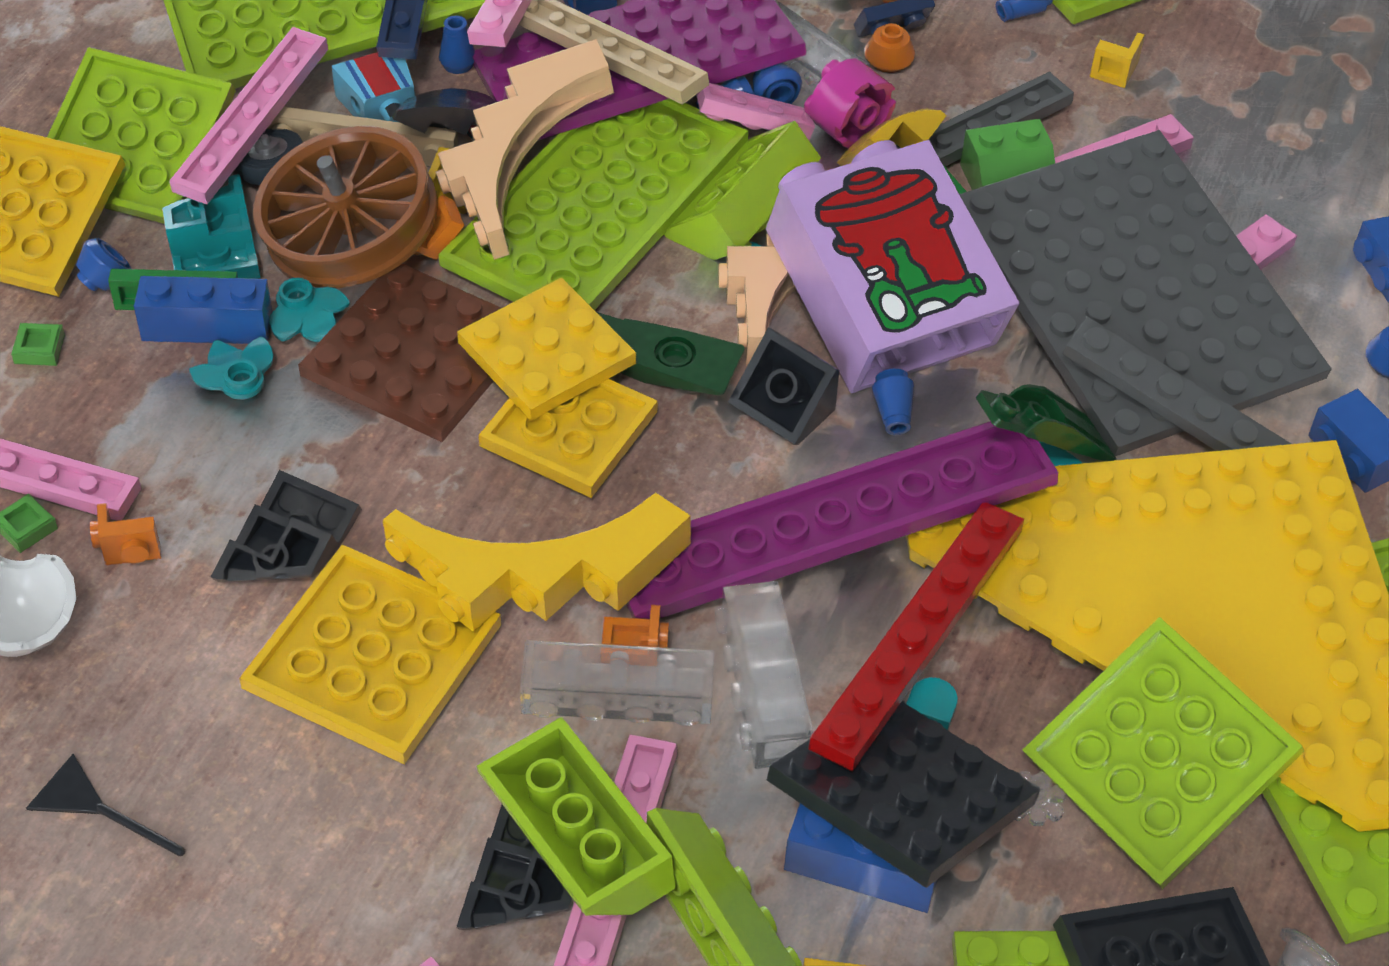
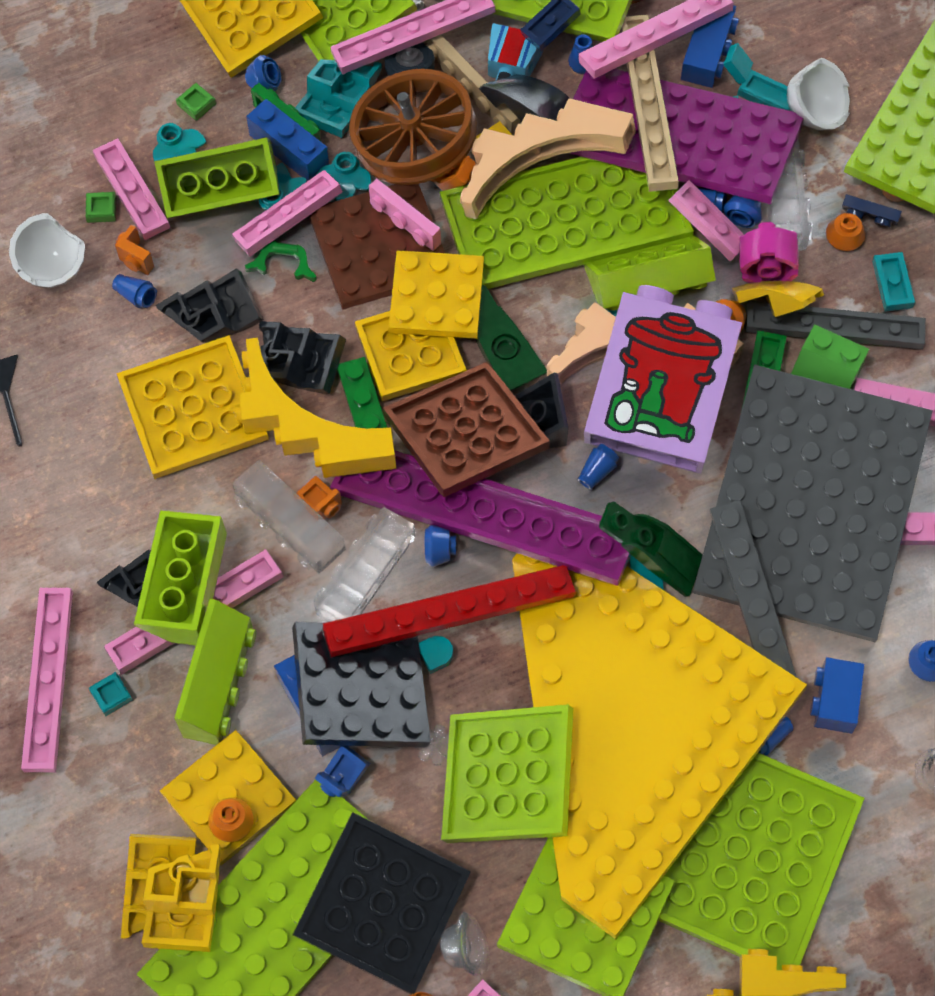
camera: 45 degrees right, 15 degrees up
none -> blue cone [112,274,157,308]
none -> teal plate [153,123,206,161]
none -> lime slope [154,137,280,218]
none -> bright pink plate [232,170,343,257]
none -> green helmet [245,241,316,282]
none -> black slope [259,321,346,394]
none -> blue bracket [315,746,371,798]
none -> green plate [337,357,387,429]
none -> bright pink plate [369,178,441,251]
none -> copper plate [383,362,550,498]
none -> blue cone [424,525,456,567]
none -> teal plate [872,252,915,312]

